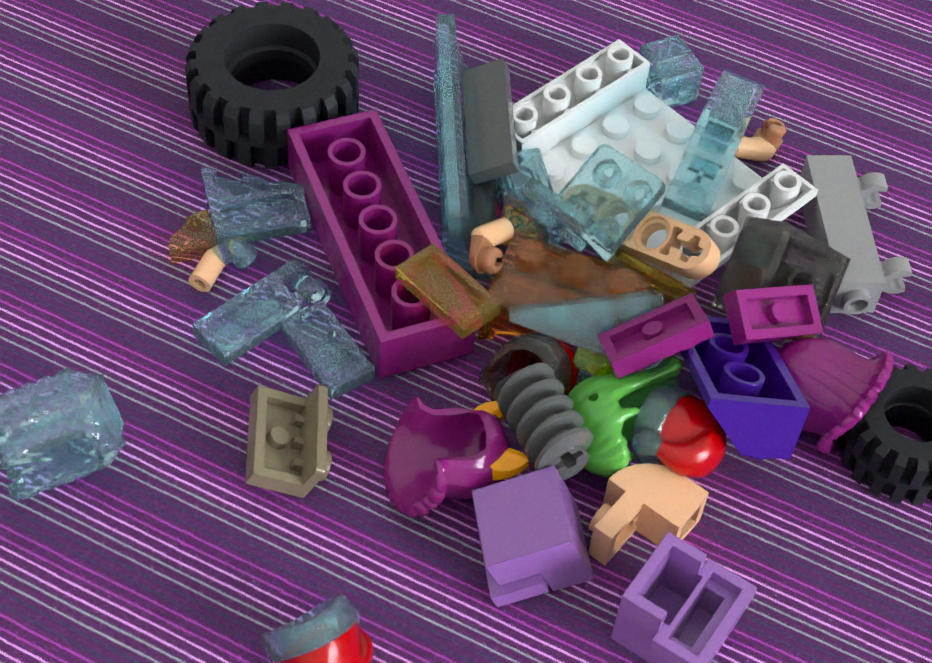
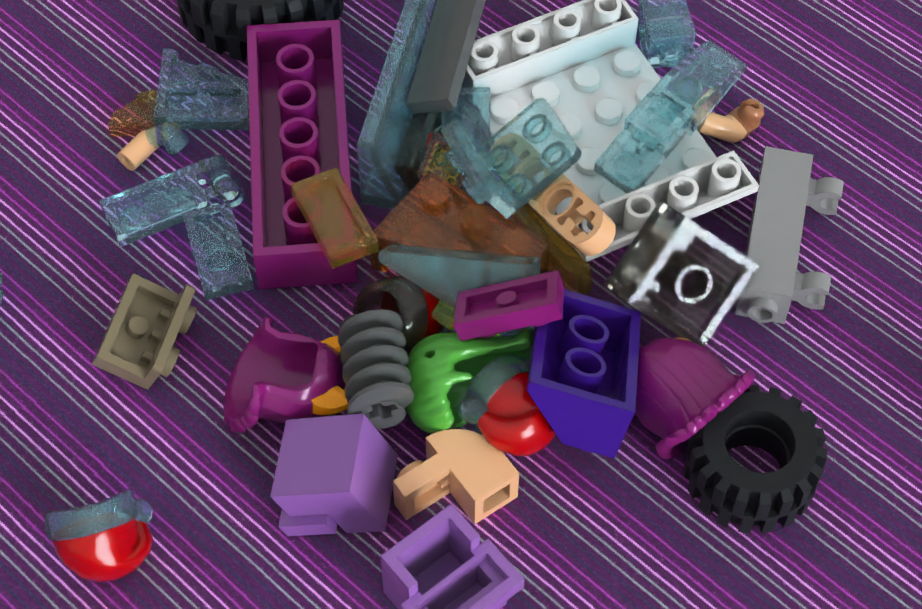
camera: 20 degrees right, 5 degrees up
arm [468,218,514,274] -> none
magenta plate [723,284,824,345] -> none

